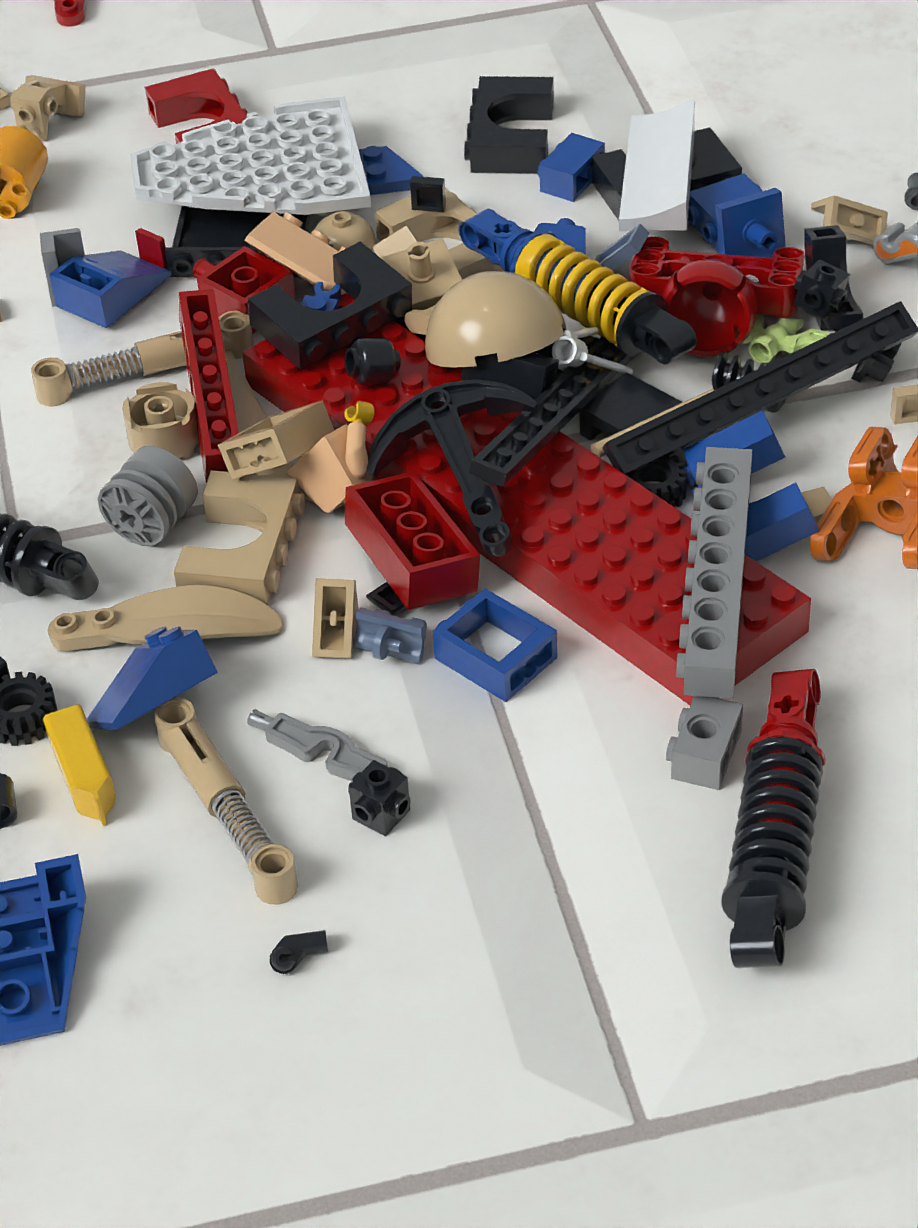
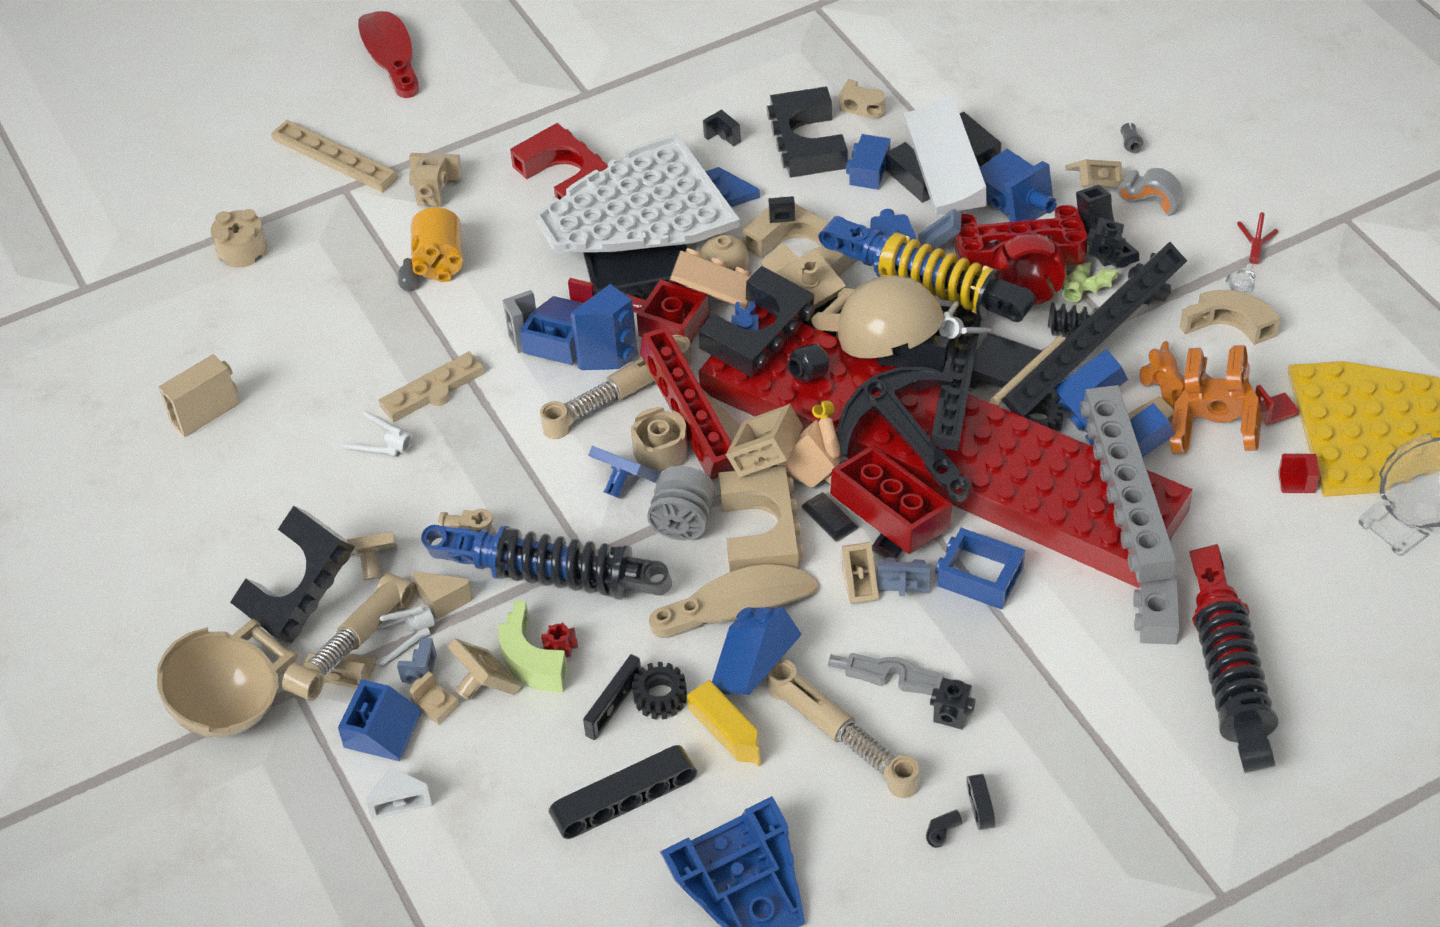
camera: 15 degrees left, 5 degrees up
none -> blue slope [571,284,638,370]
none -> tile [588,446,659,499]
none -> black bracket [703,109,741,147]
none -> black tile [801,492,858,542]
none -> tan leg [839,79,886,118]
none -> black beam [966,774,995,830]
none -> orange animal [1139,341,1185,407]

